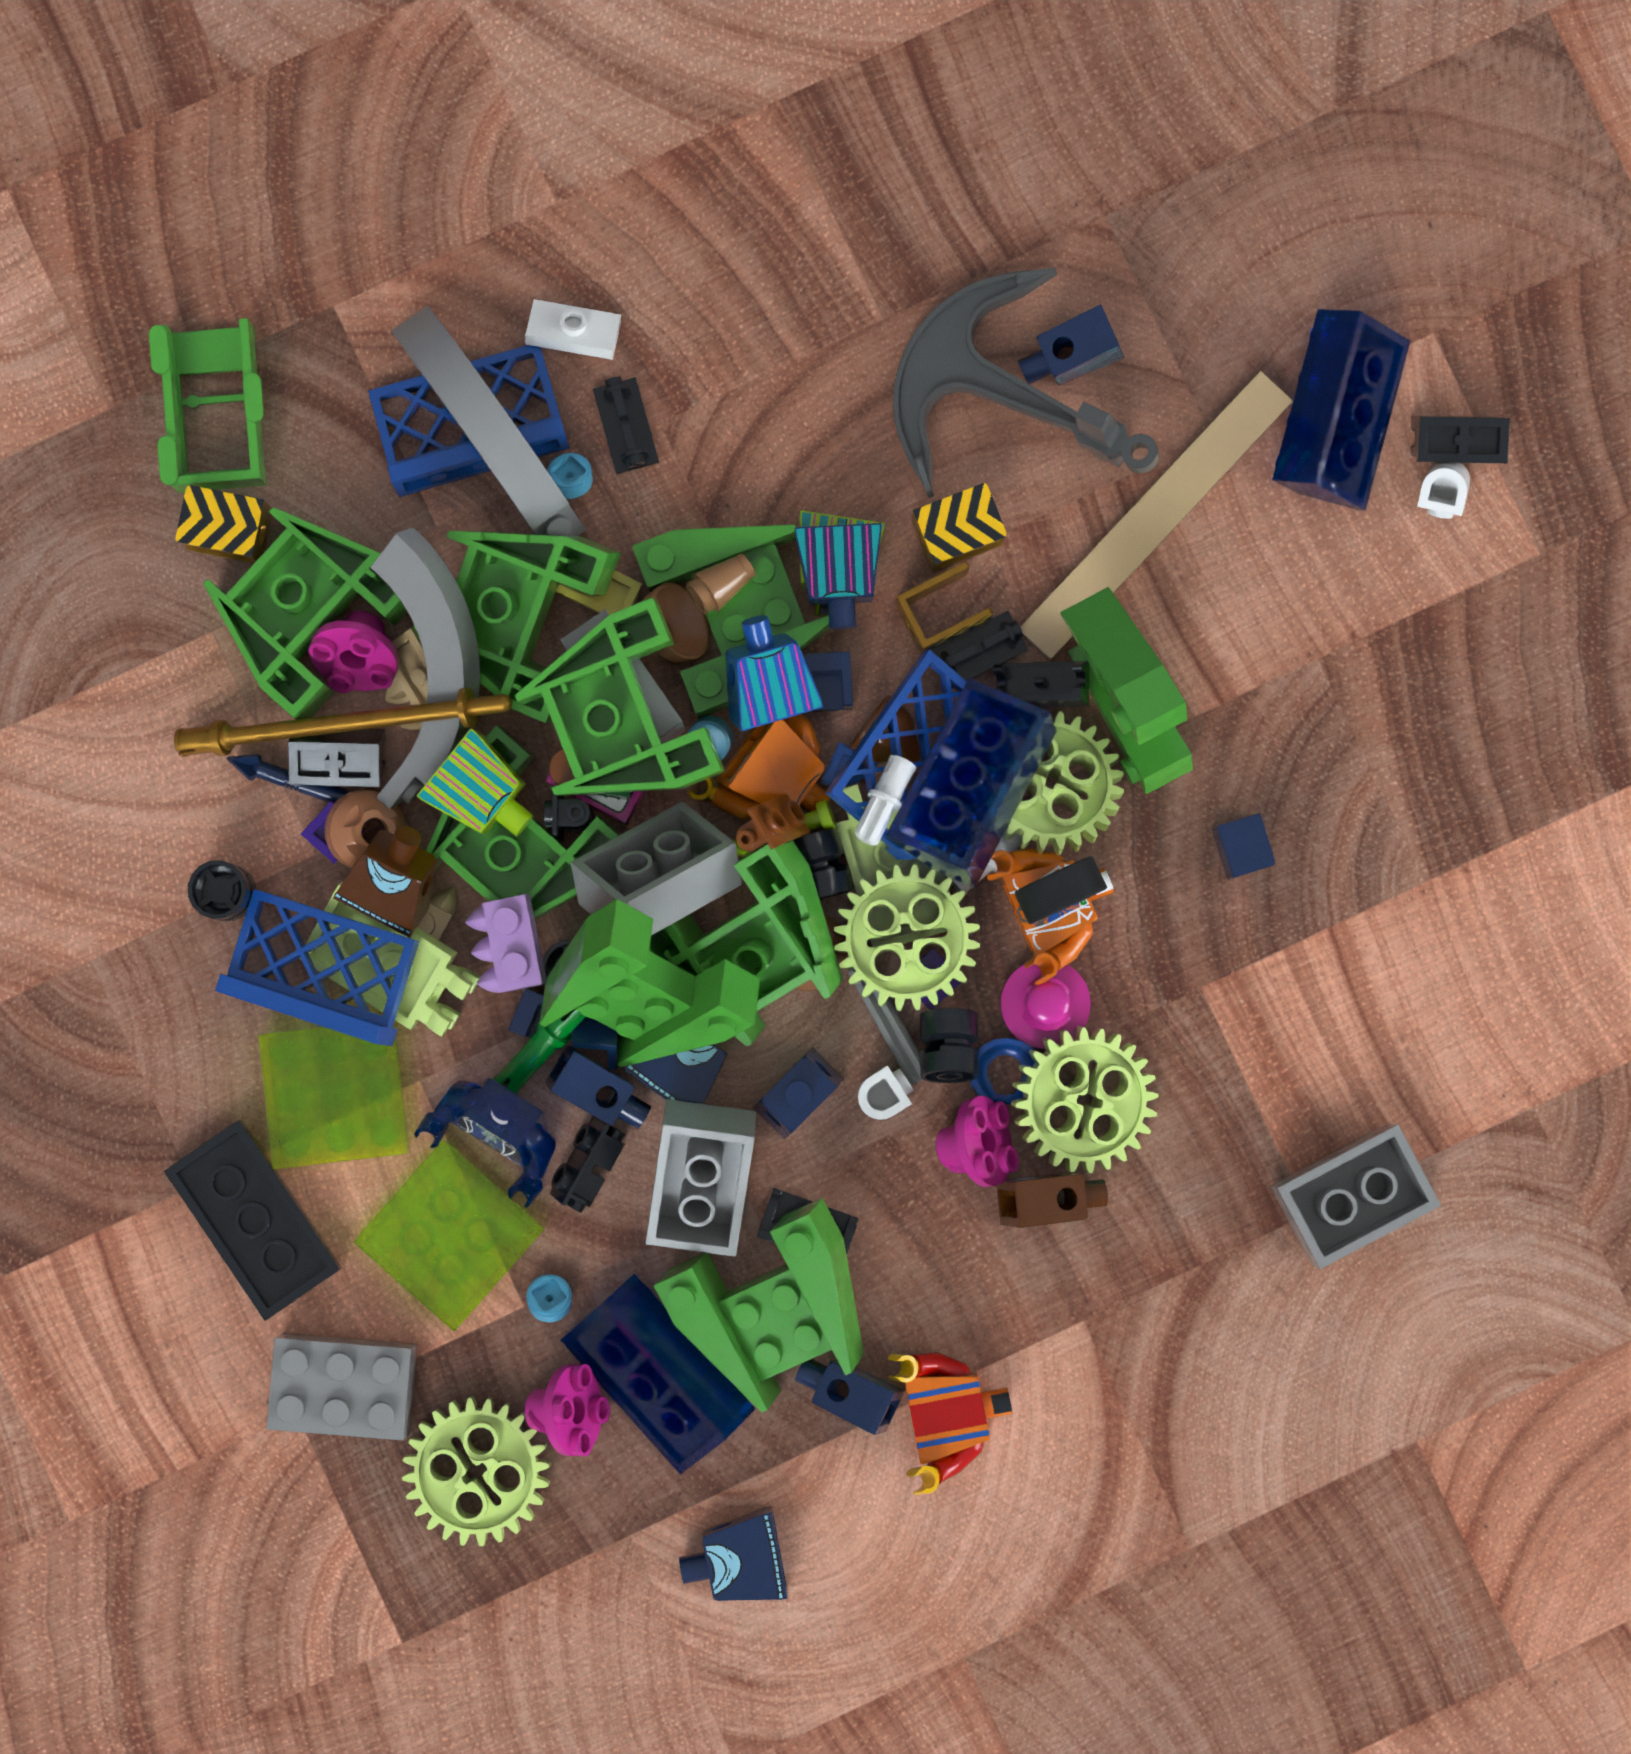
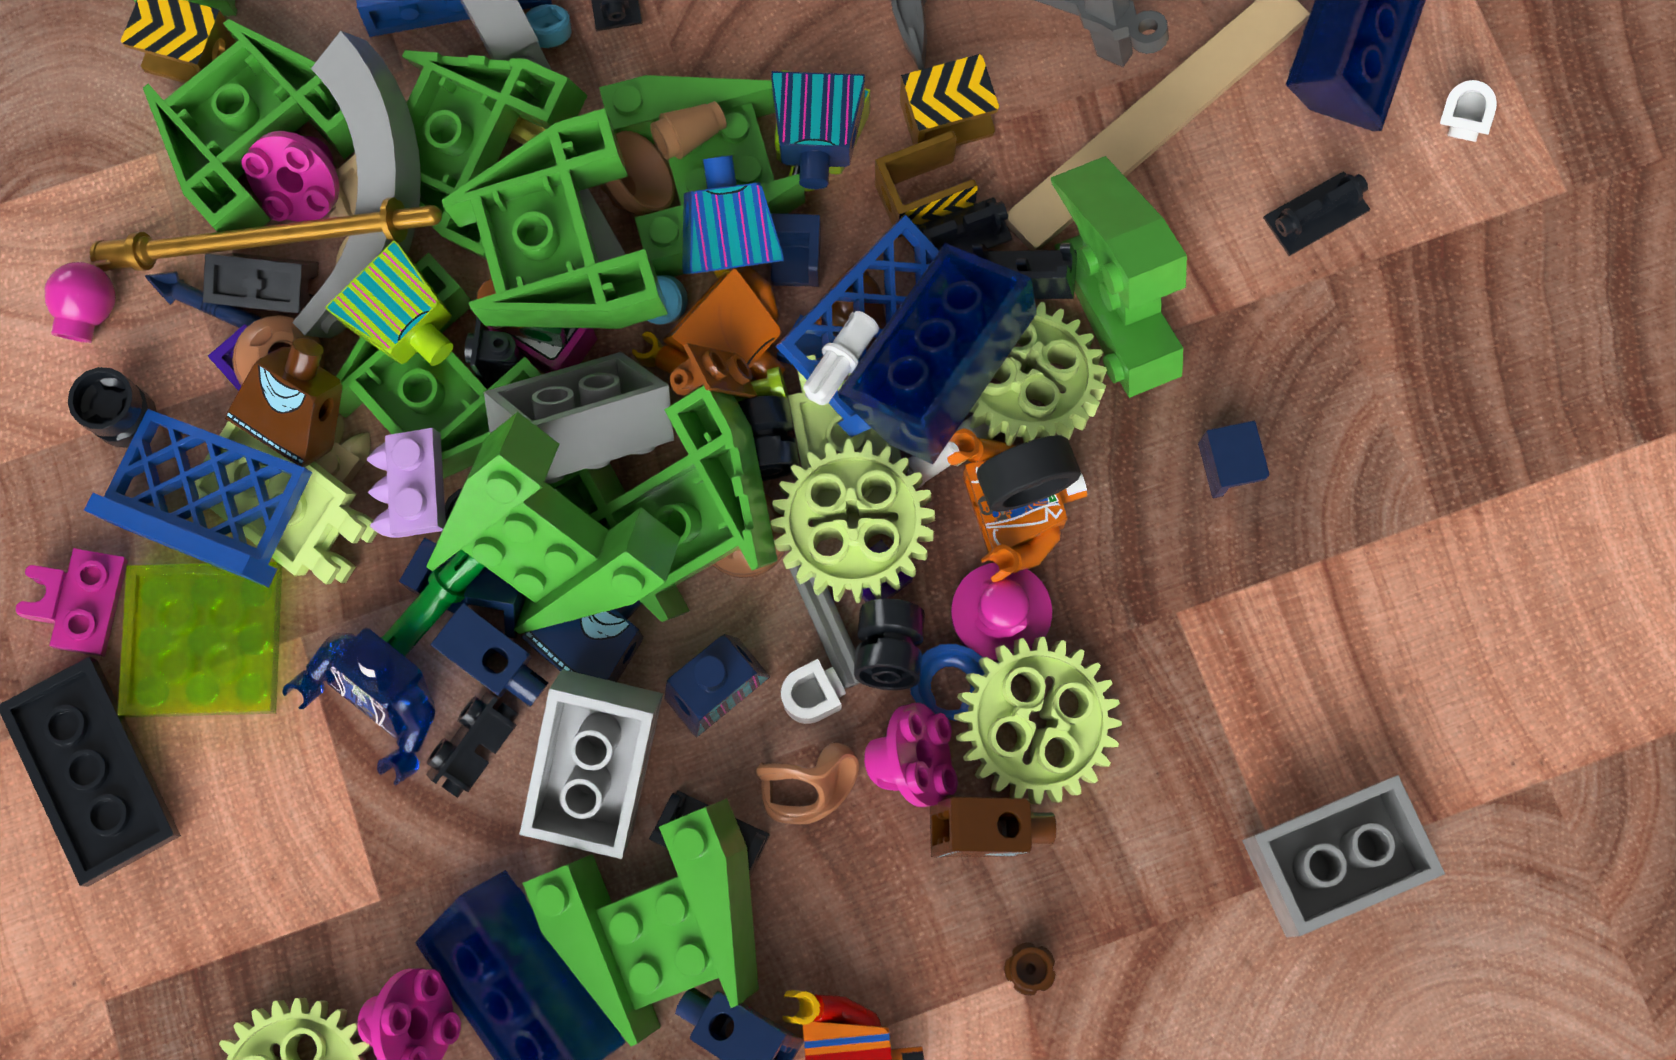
camera: 10 degrees right, 10 degrees down
light grey brick [266,1333,418,1441] -> none
clear neon green plate [353,1140,545,1332] -> none
medium azure tile [526,1274,572,1323] -> none
black hinge [1411,415,1510,464] -> none
none -> dark pink plate [15,548,128,657]
none -> dark pink piece [44,262,116,343]
none -> nougat piece [756,742,859,825]
none -> reddish brown plate [1004,942,1056,996]
none -> black hinge [1263,171,1371,256]

